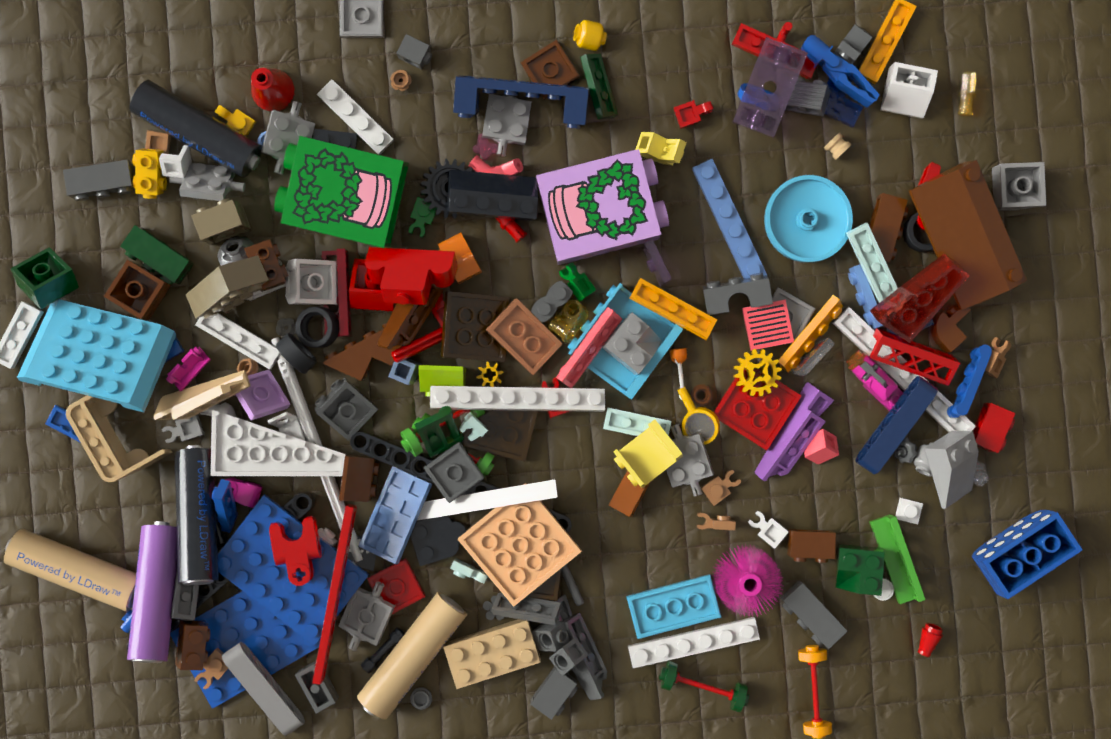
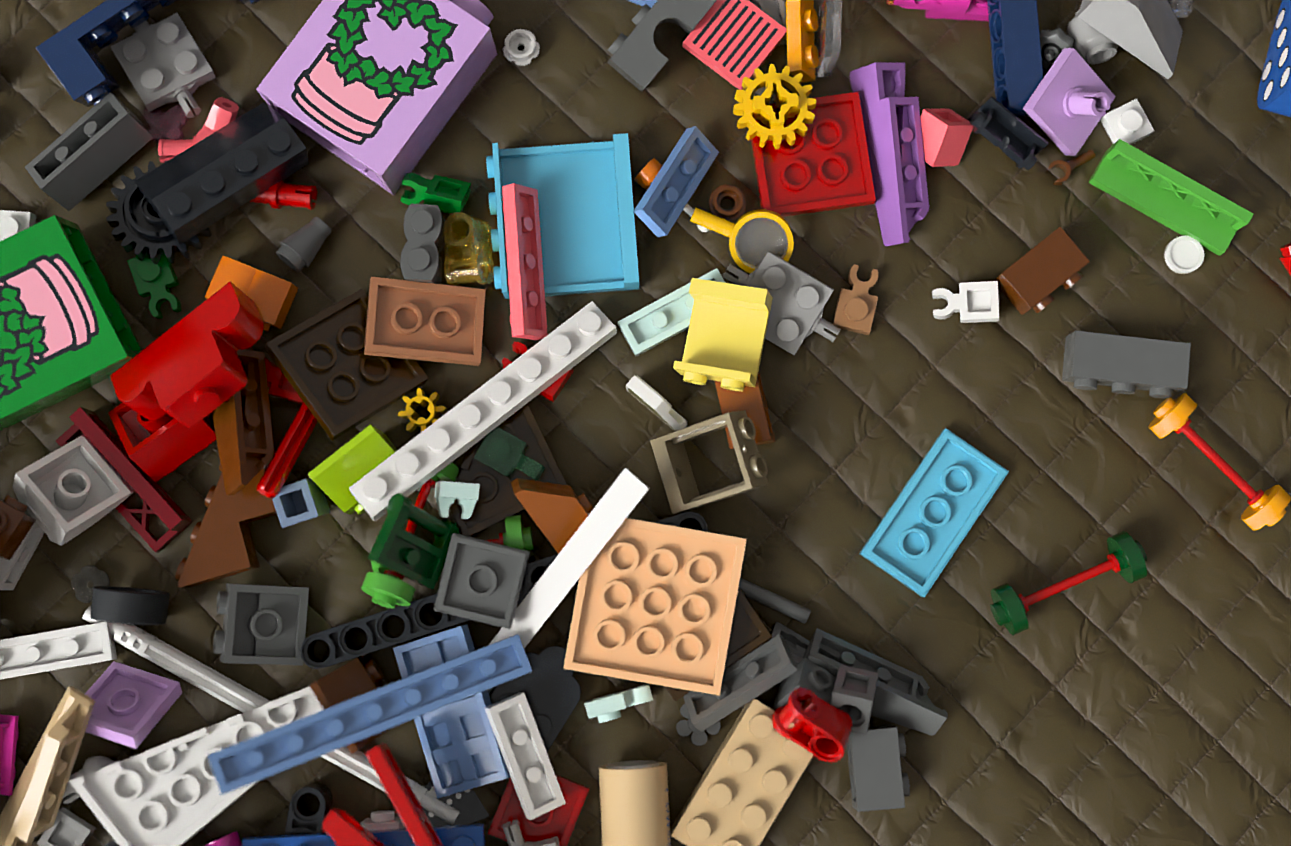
camera: 40 degrees left, 5 degrees down
medium nougat plate [237,358,258,376] -> none
white bracket [268,412,306,441] -> none
black tyre [295,306,340,348] -> none
light grey slope [602,312,662,375] -> none
white plate [628,617,760,668] -> none
light orange fence [629,278,717,340] -> none
clear purple plate [642,240,671,286] -> none
medium nougat plate [696,512,736,530] -> none
dark pink piece [713,544,783,617] -> none
dark green slope [835,544,885,596] -> none
none -> dark grey brick [25,92,153,211]
none -> medium blue plate [207,634,532,795]
none -> dark grey cone [276,216,332,273]
none -> clear green plate [474,427,545,481]
none -> white plate [485,692,566,820]
none -> white plate [503,29,540,66]
none -> dark orange slope [511,478,594,554]
none -> white tile [626,375,688,431]
none -> medium blue plate [633,126,719,237]
none -> dark tan window [650,410,769,514]
none -> red piece [772,688,853,762]
none -> black hinge [967,96,1048,170]
none -> lavender tile [1023,48,1116,156]
none -> reddish brown hand [1046,150,1095,185]

